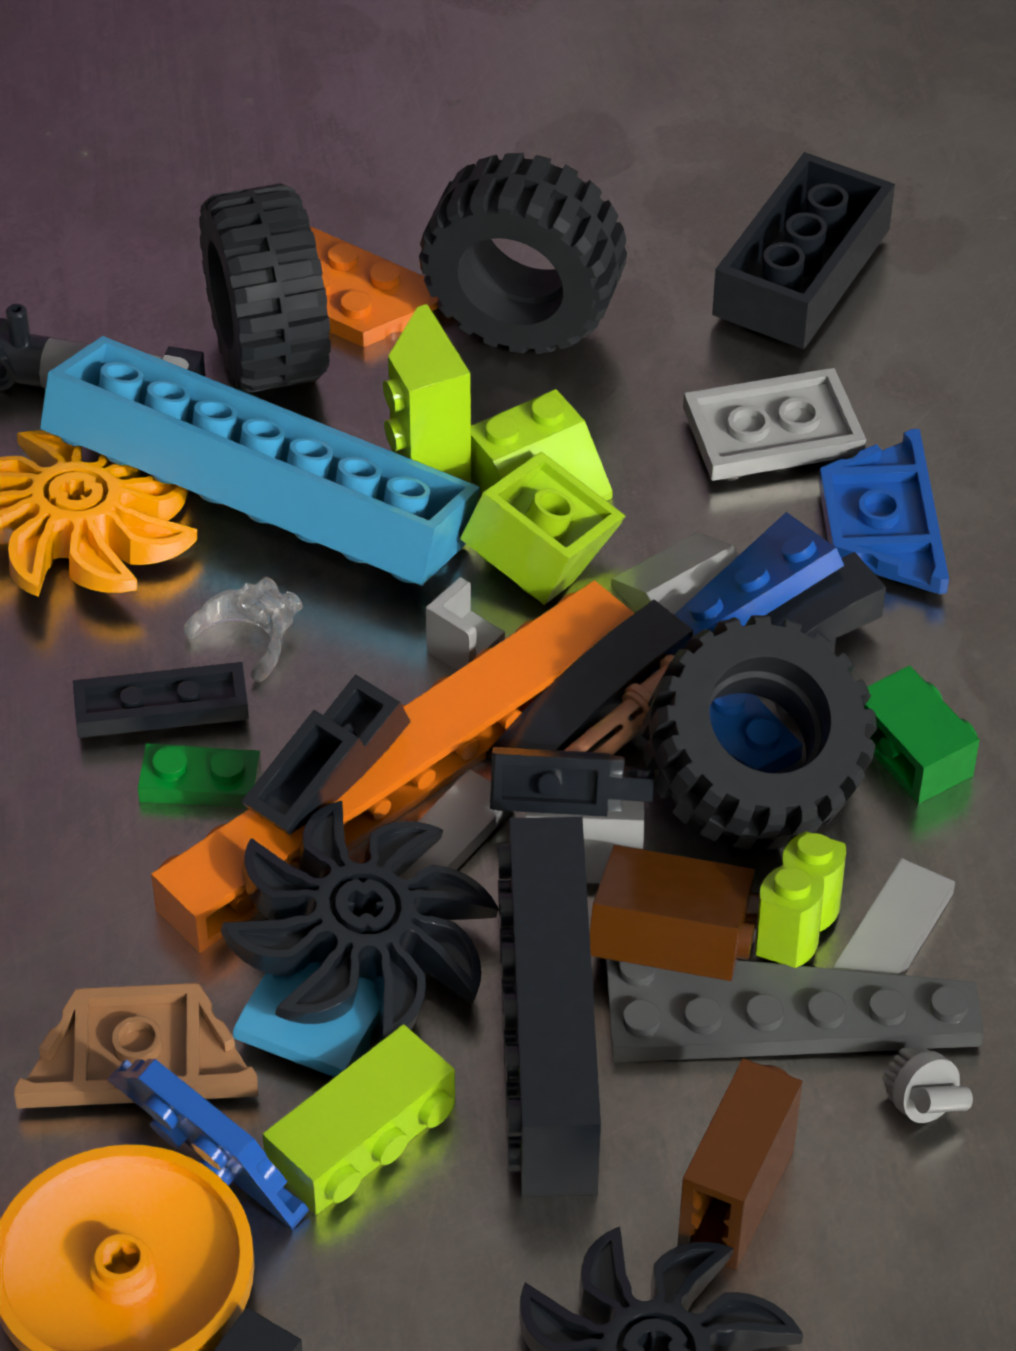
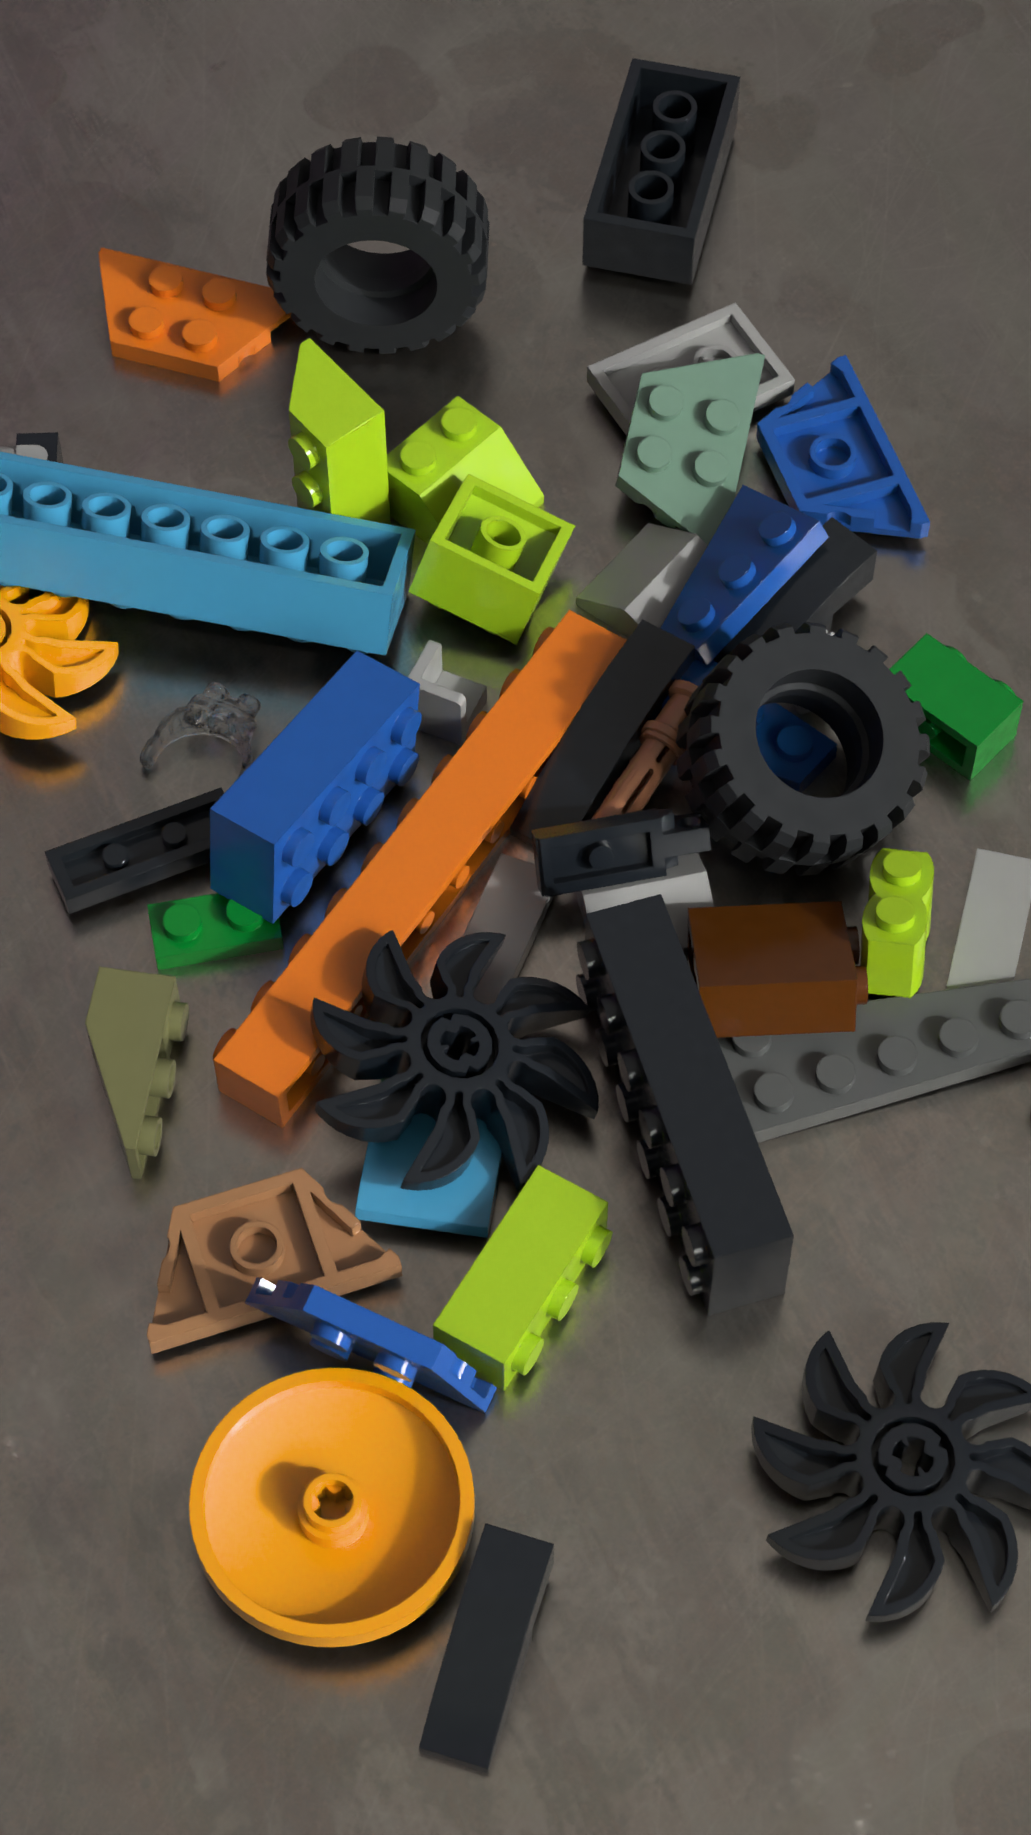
camera: 15 degrees left, 10 degrees up
black tyre [199,183,331,393] -> none
black slope [242,674,411,835] -> none
reddish brown brick [677,1058,803,1271] -> none
none -> olive slope [85,966,189,1179]
none -> blue brick [210,650,422,924]
none -> sand green wing [615,353,765,545]

